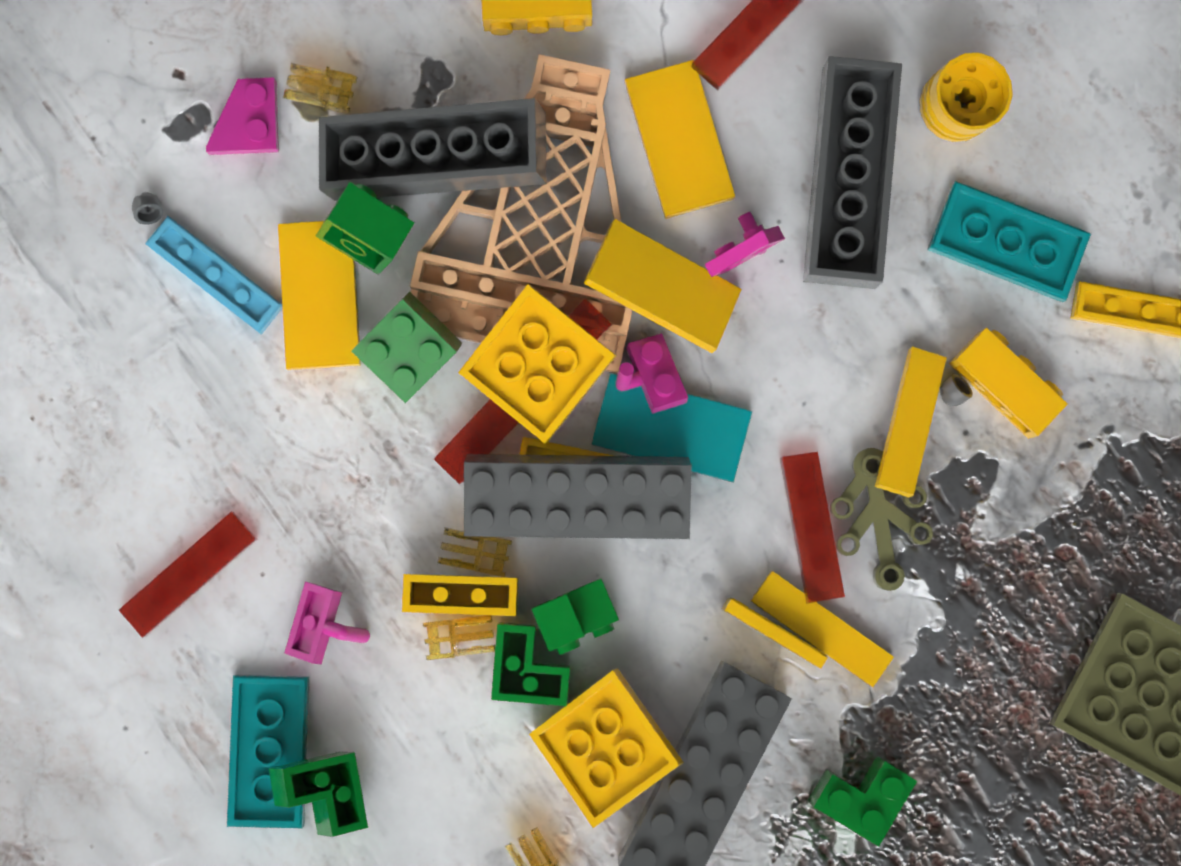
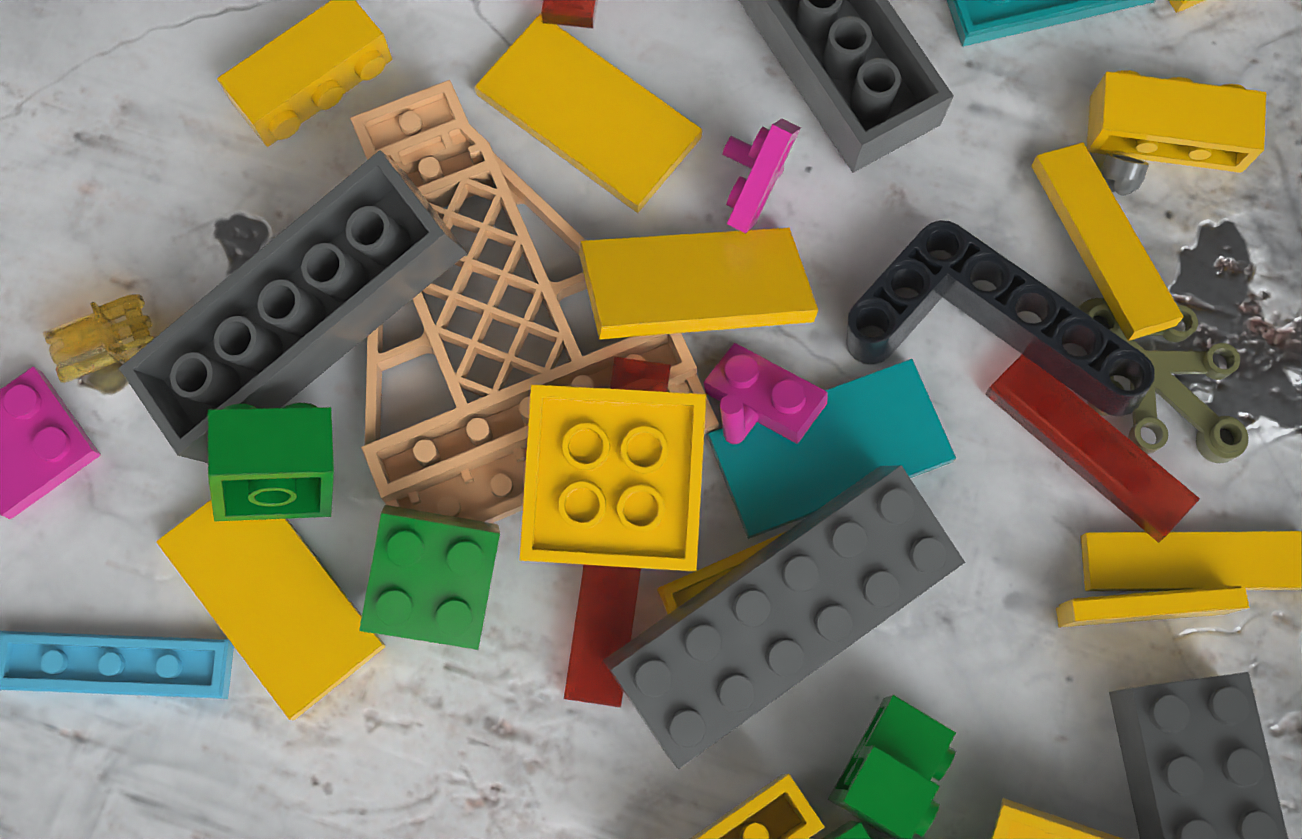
camera: 30 degrees left, 10 degrees down
clear yellow arm [437,527,512,577] -> none
none -> black beam [846,220,1155,416]

